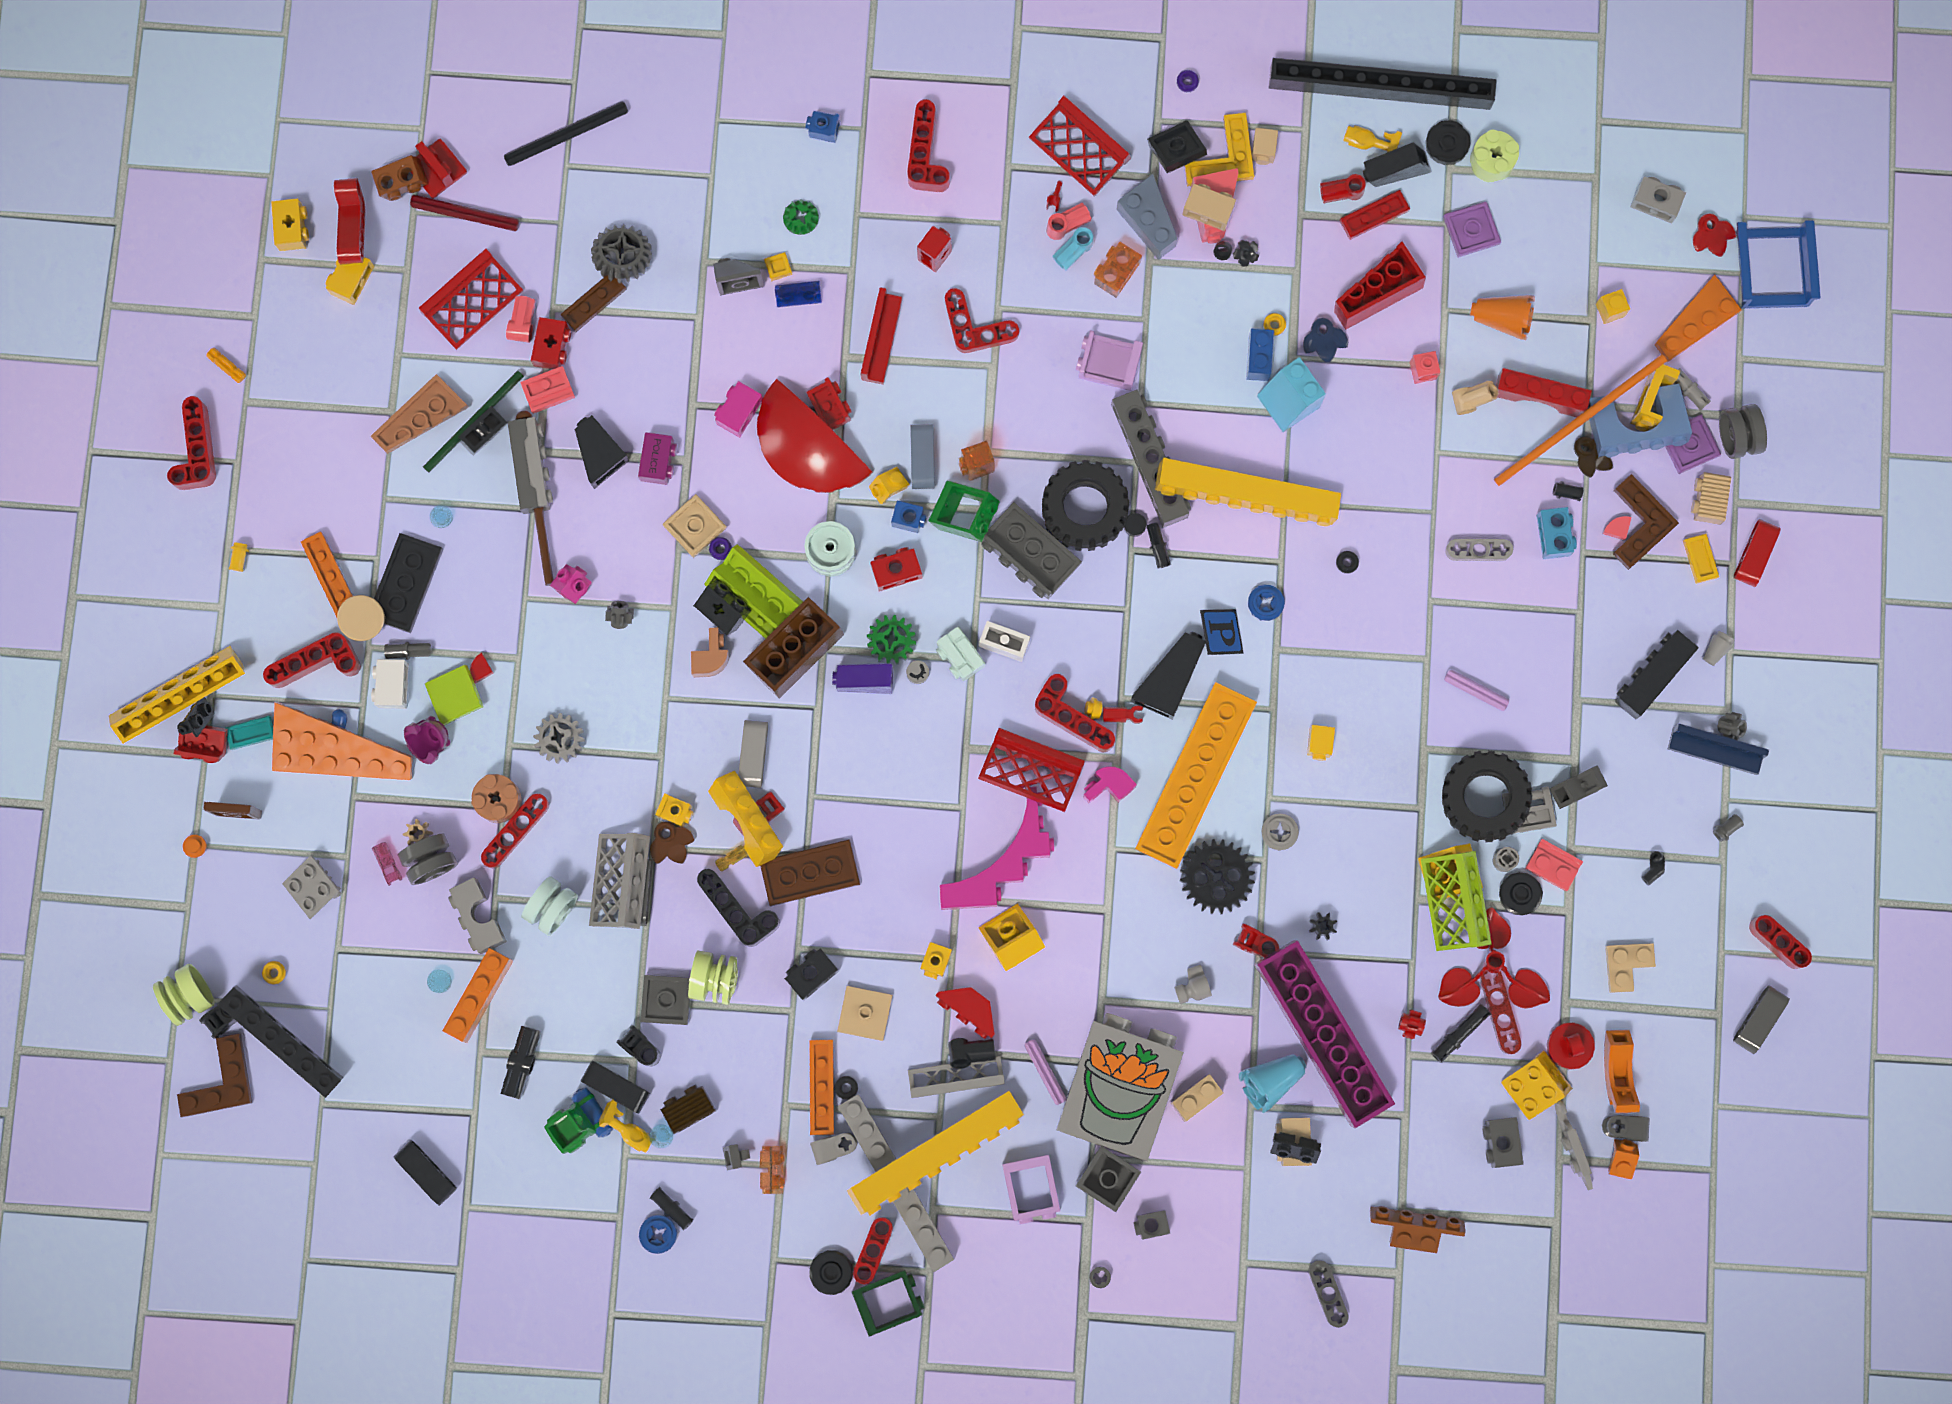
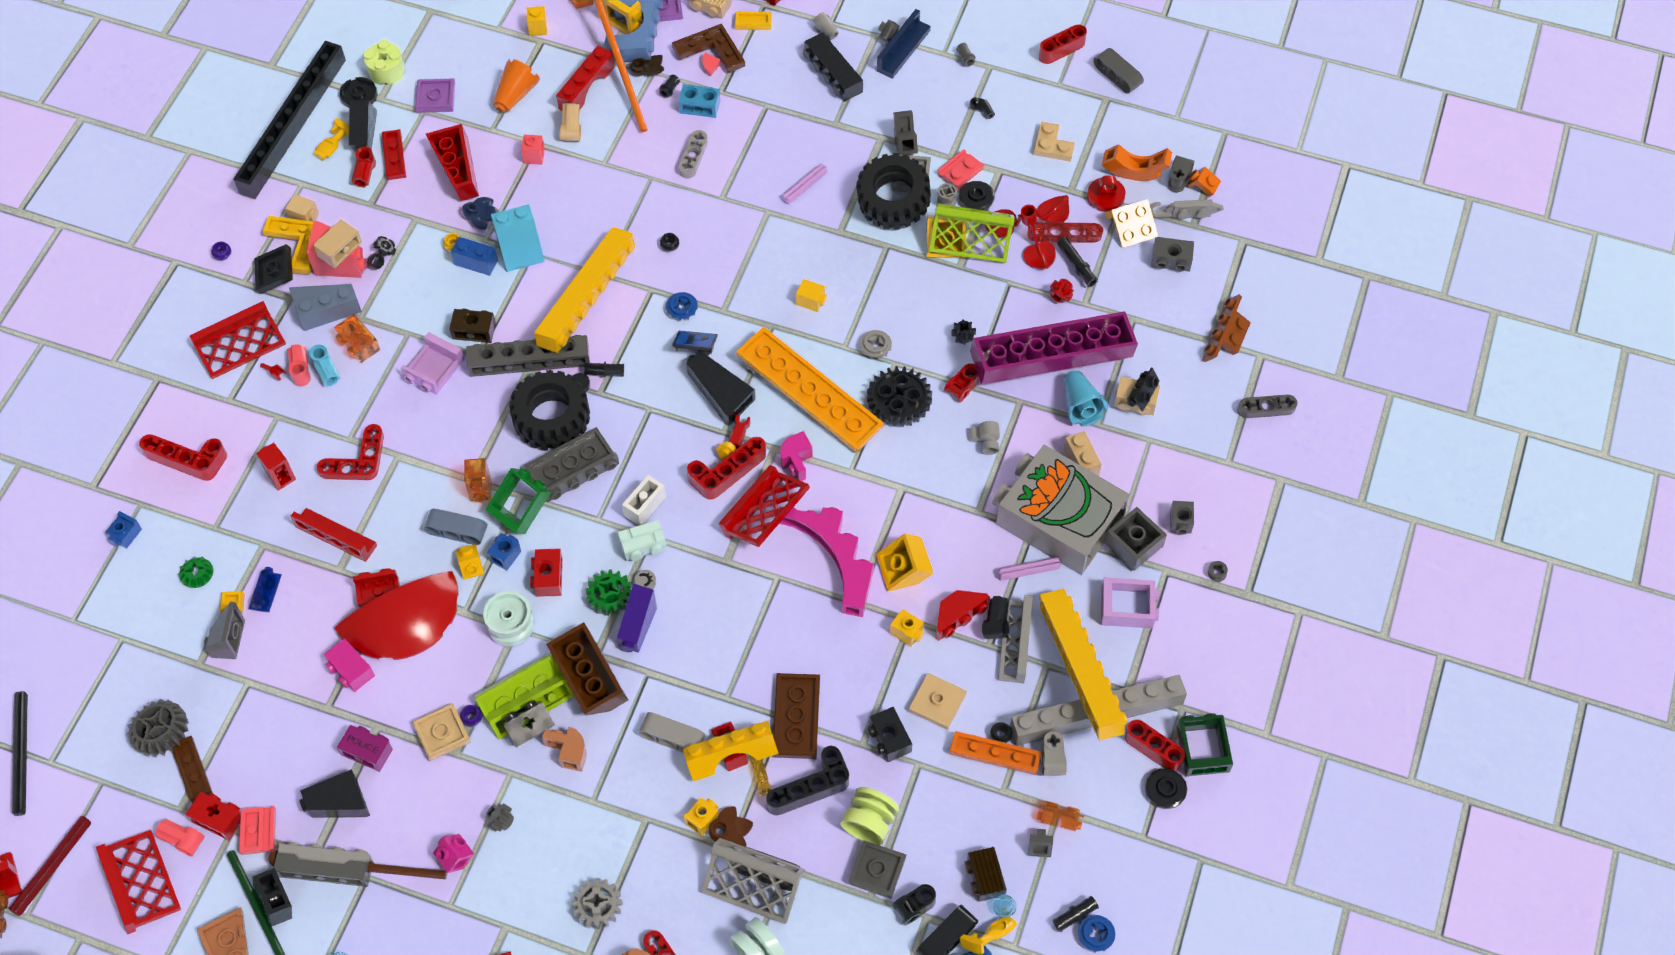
camera: 75 degrees left, 20 degrees down
none -> dark brown brick [449,308,496,343]

